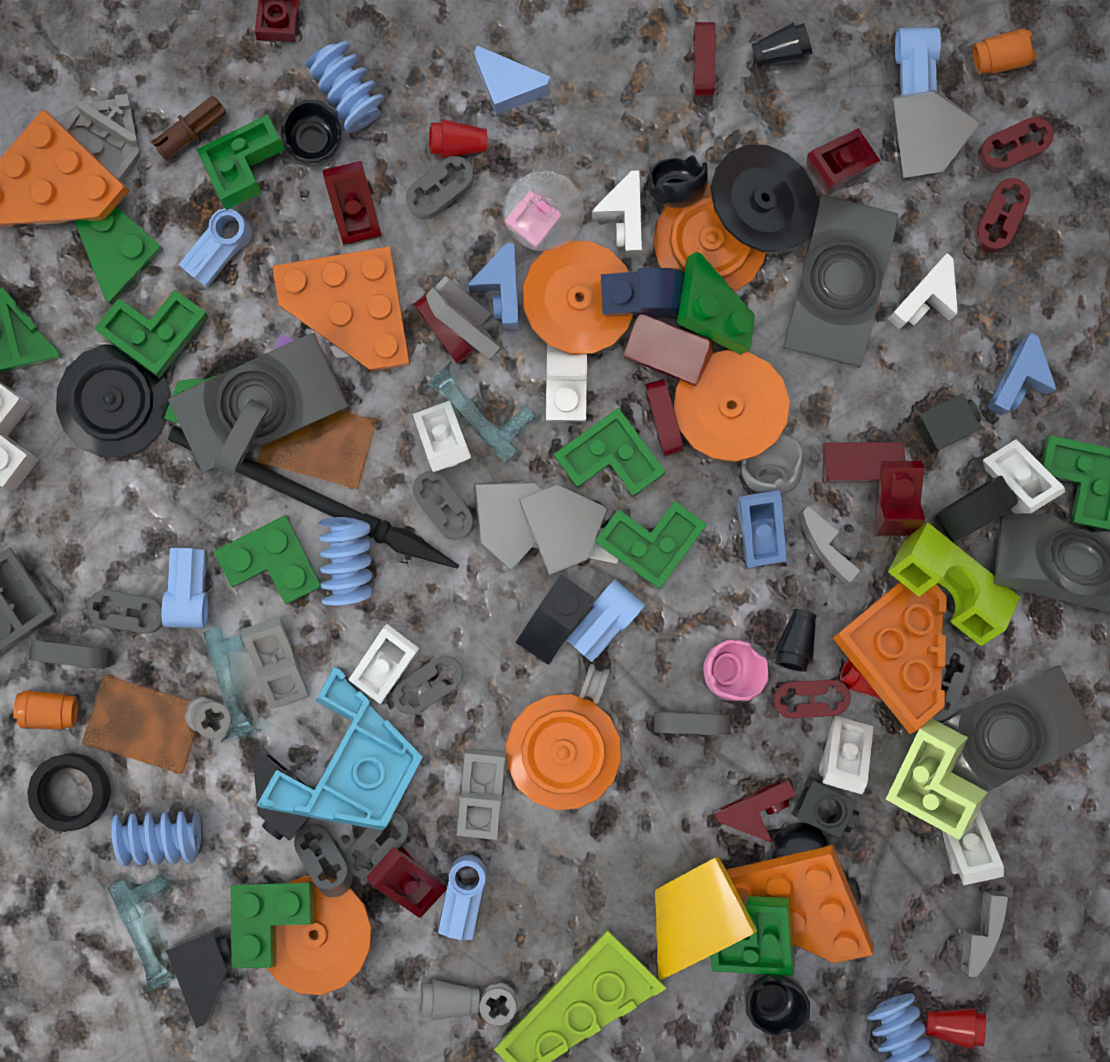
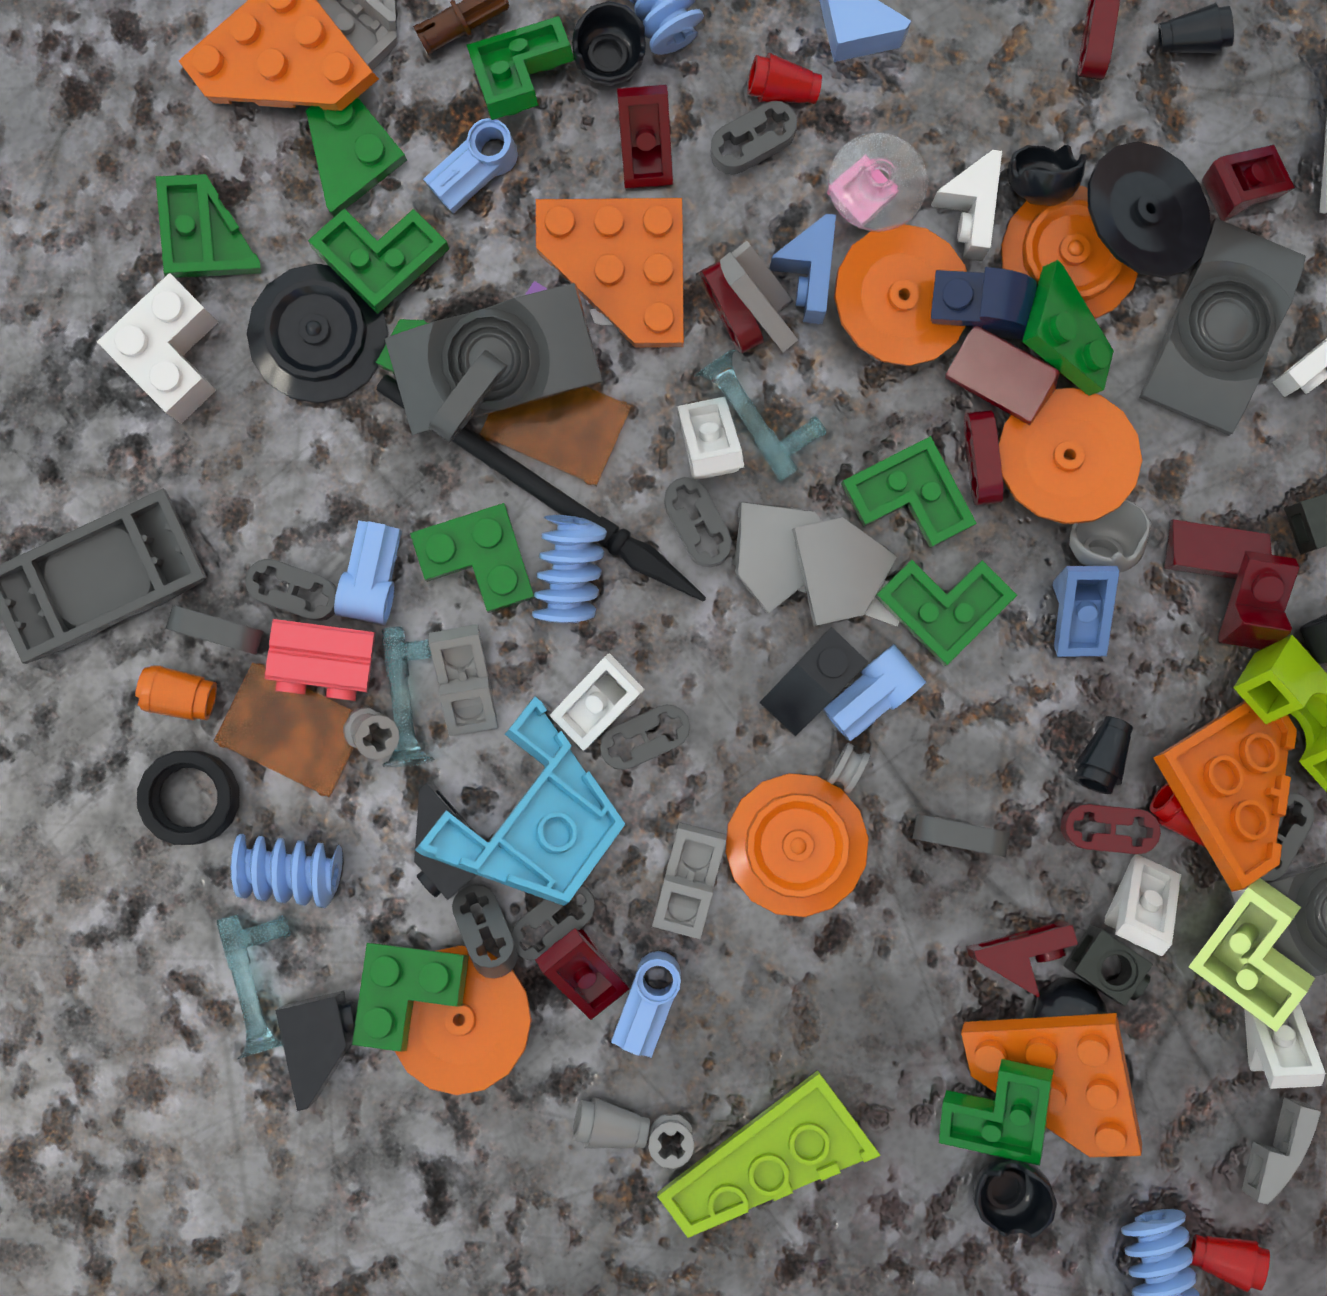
camera: 10 degrees right, 0 degrees up
white slope [546,344,587,422] -> none
yellow slope [655,856,757,980] -> none
bright pink hair [703,640,769,701] -> none
light grey slope [798,506,860,584] -> none
none -> coral brick [265,619,375,701]

